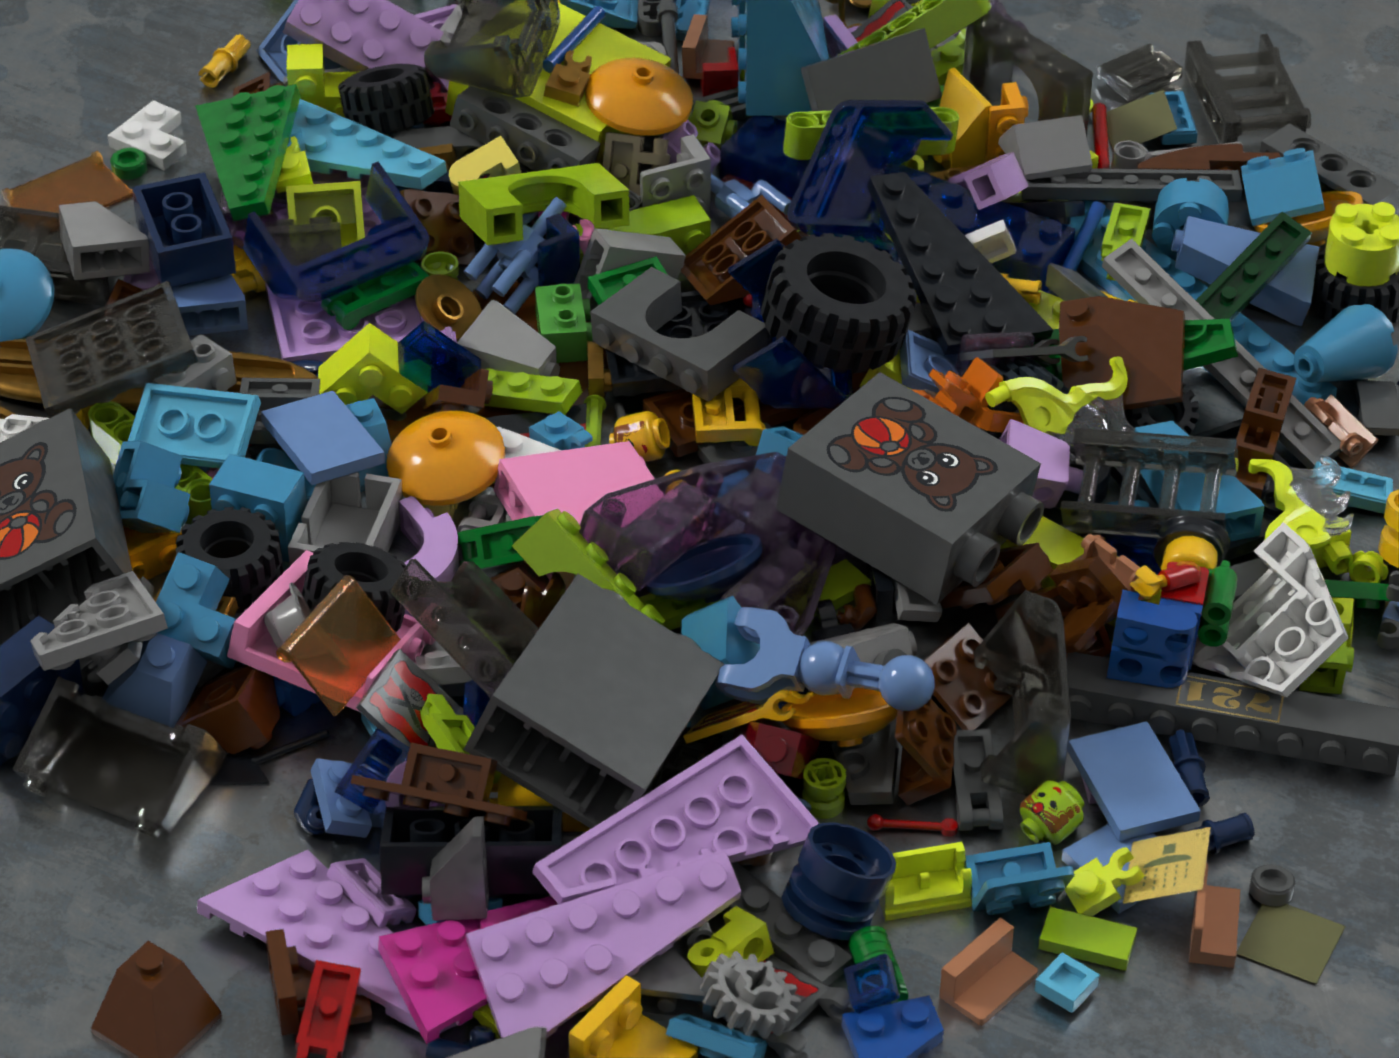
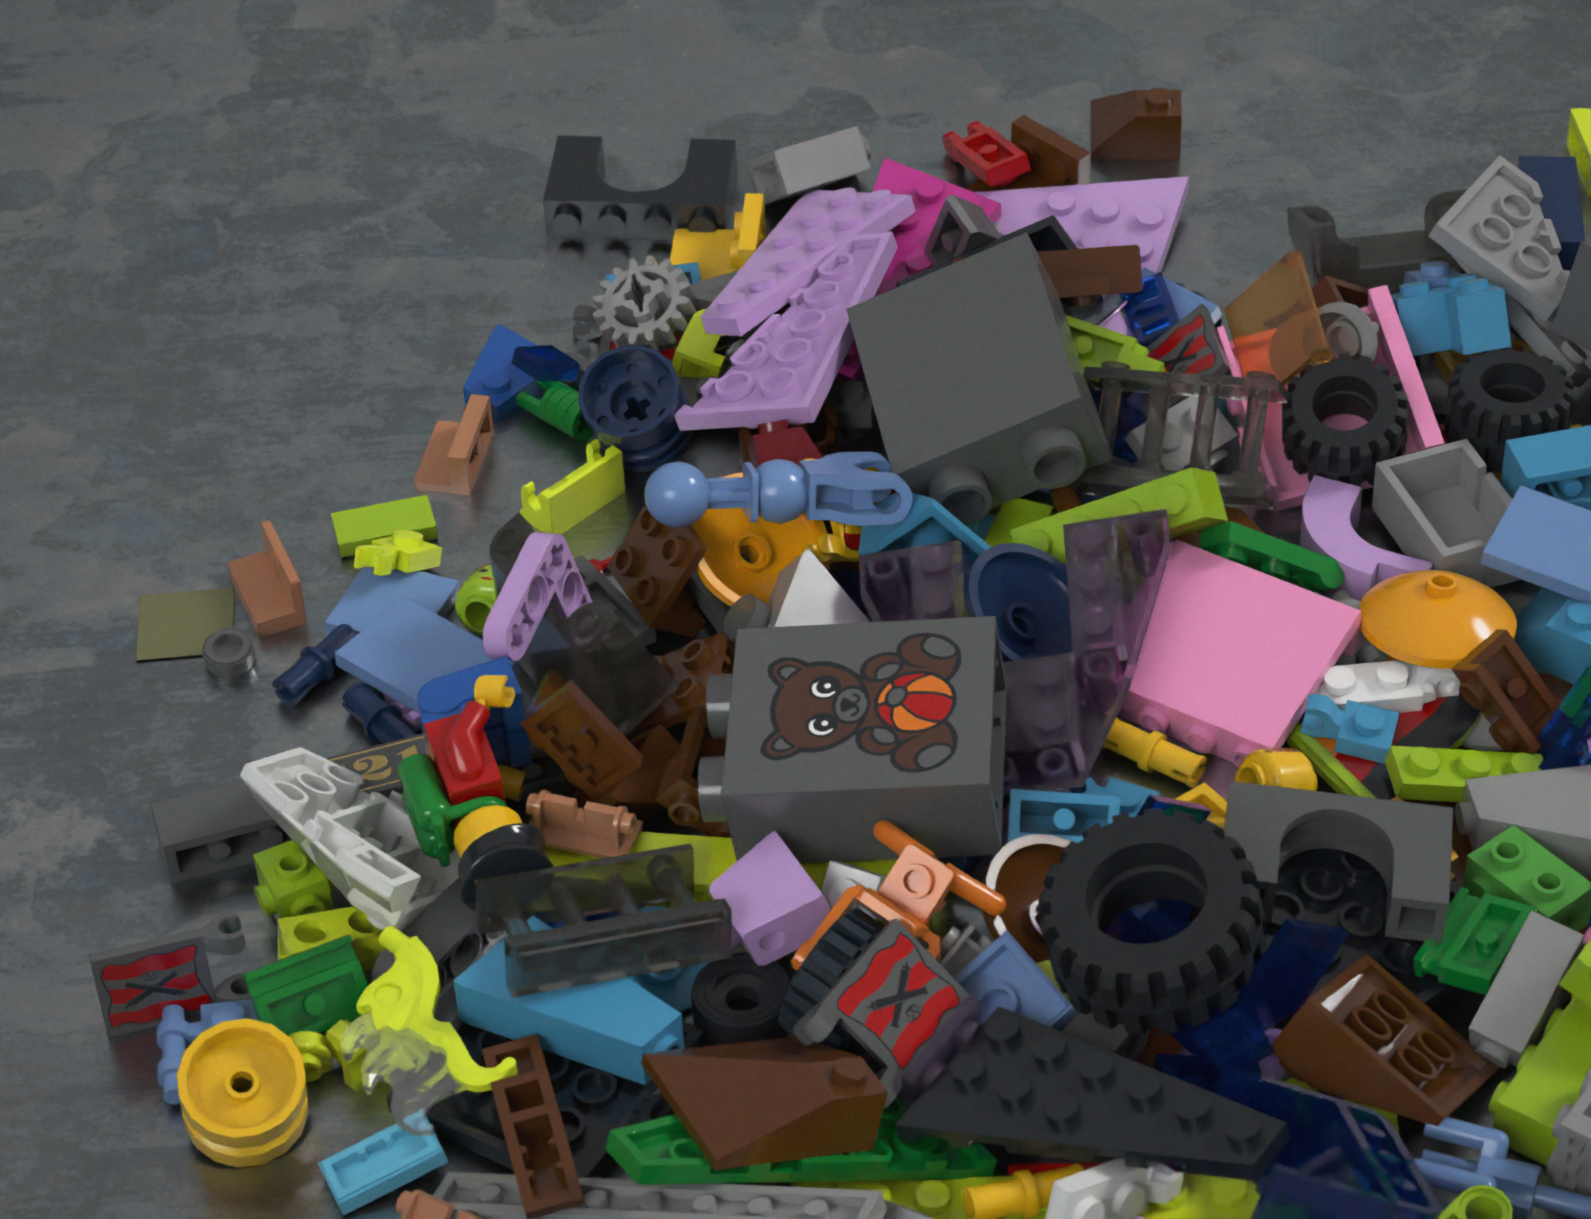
camera: 150 degrees right, 0 degrees up
dark azure bracket [965,842,1075,915] -> none
neon yellow piece [985,356,1145,462] -> none
medium azure plate [1035,952,1100,1013] -> none
clear yellow sticker [1123,827,1211,904] -> none
none -> lavender beam [482,532,598,661]

